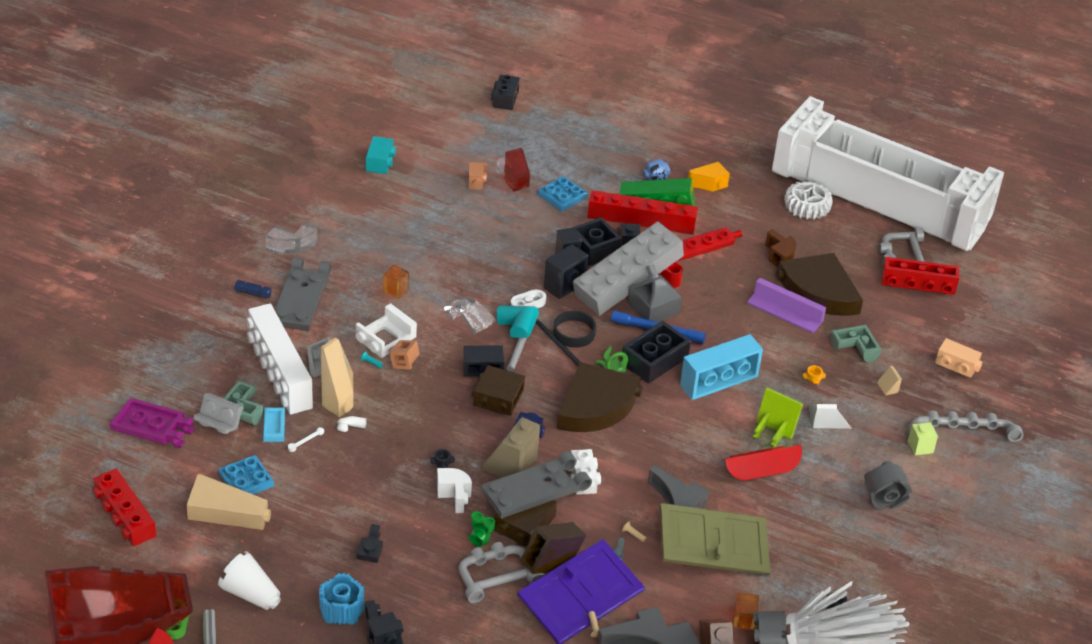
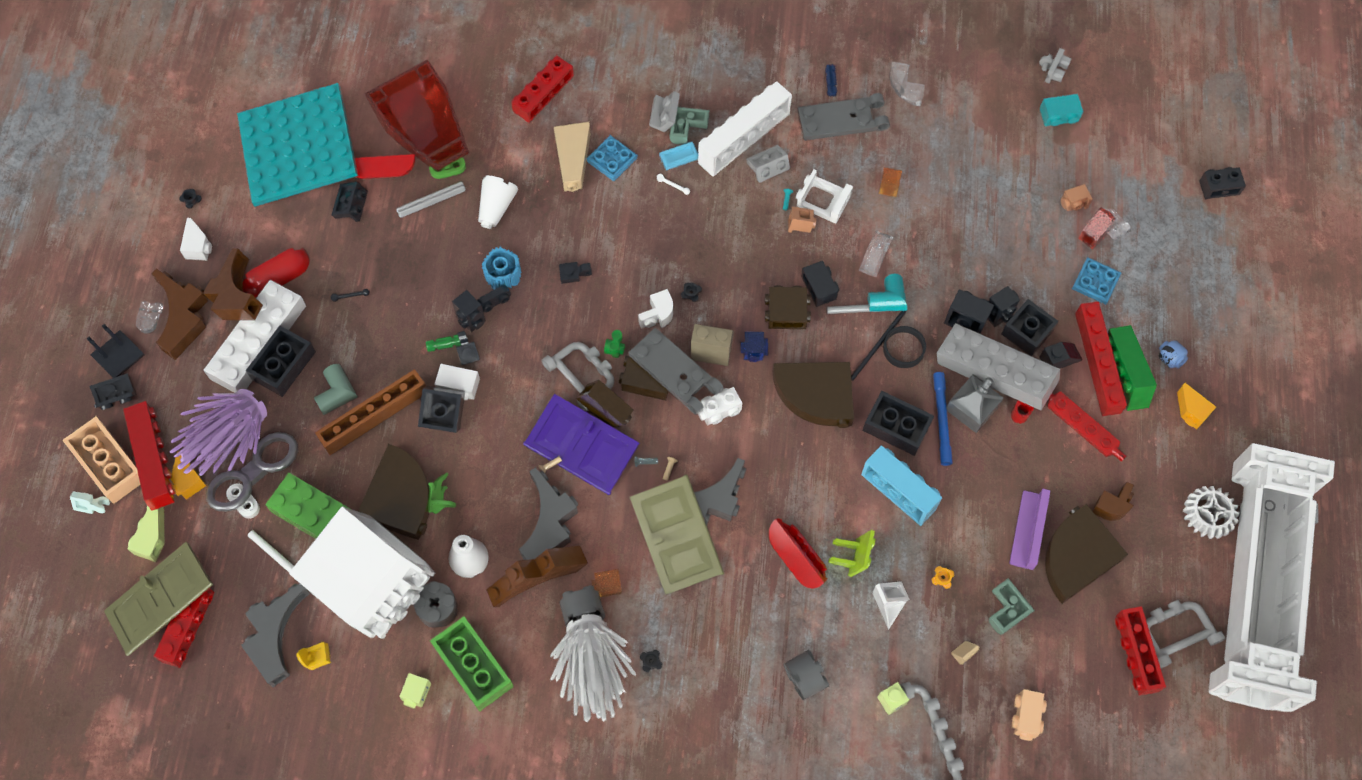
camera: 75 degrees right, 25 degrees up
magenta tile [110,398,195,448] -> none
tan wedge [321,337,353,417] -> none
white arm [337,416,366,432] -> none
white plate [511,290,546,308] -> none
bright green piece [595,346,628,373] -> none
none -> light grey hips [1039,48,1071,83]

